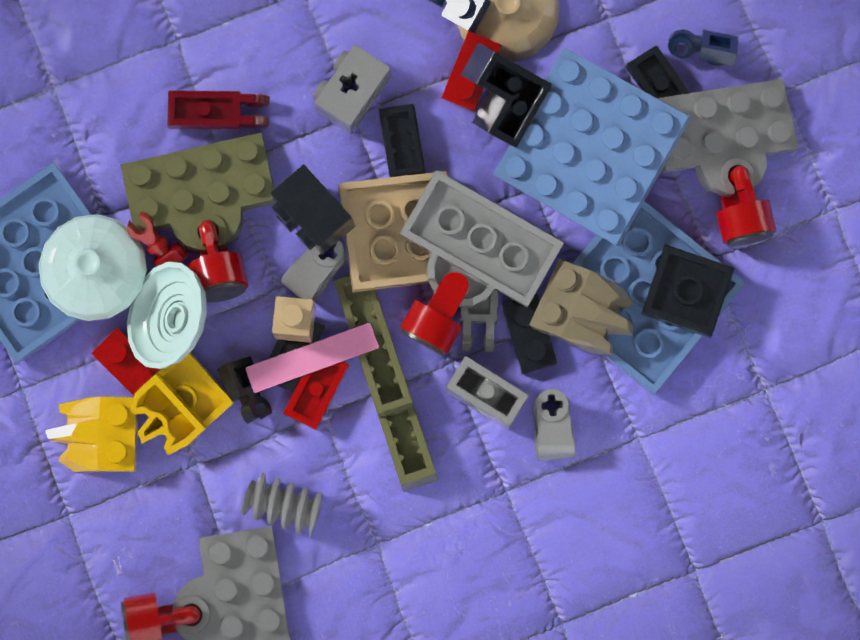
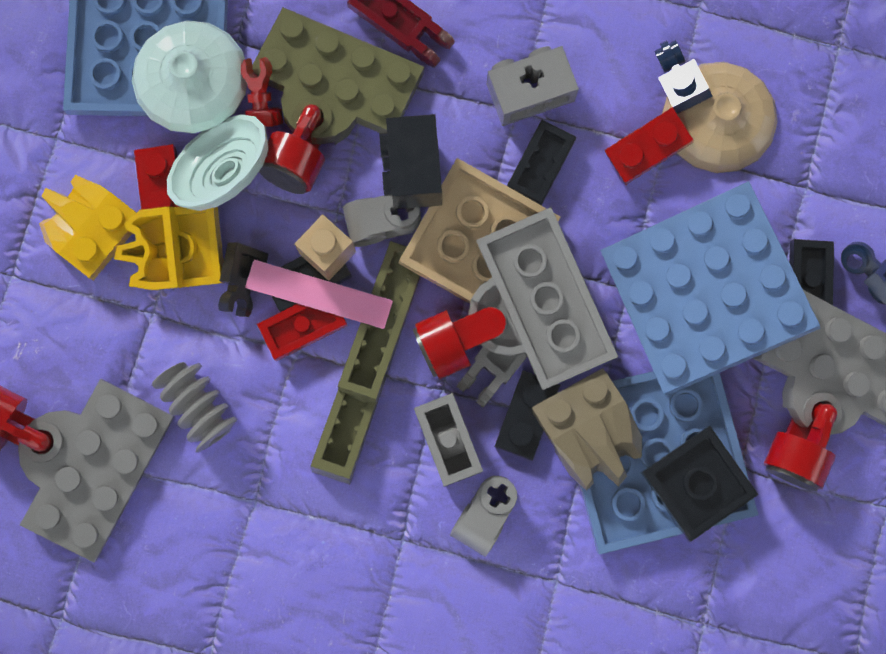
camera: 35 degrees right, 0 degrees up
black brick [461,43,552,148] -> none

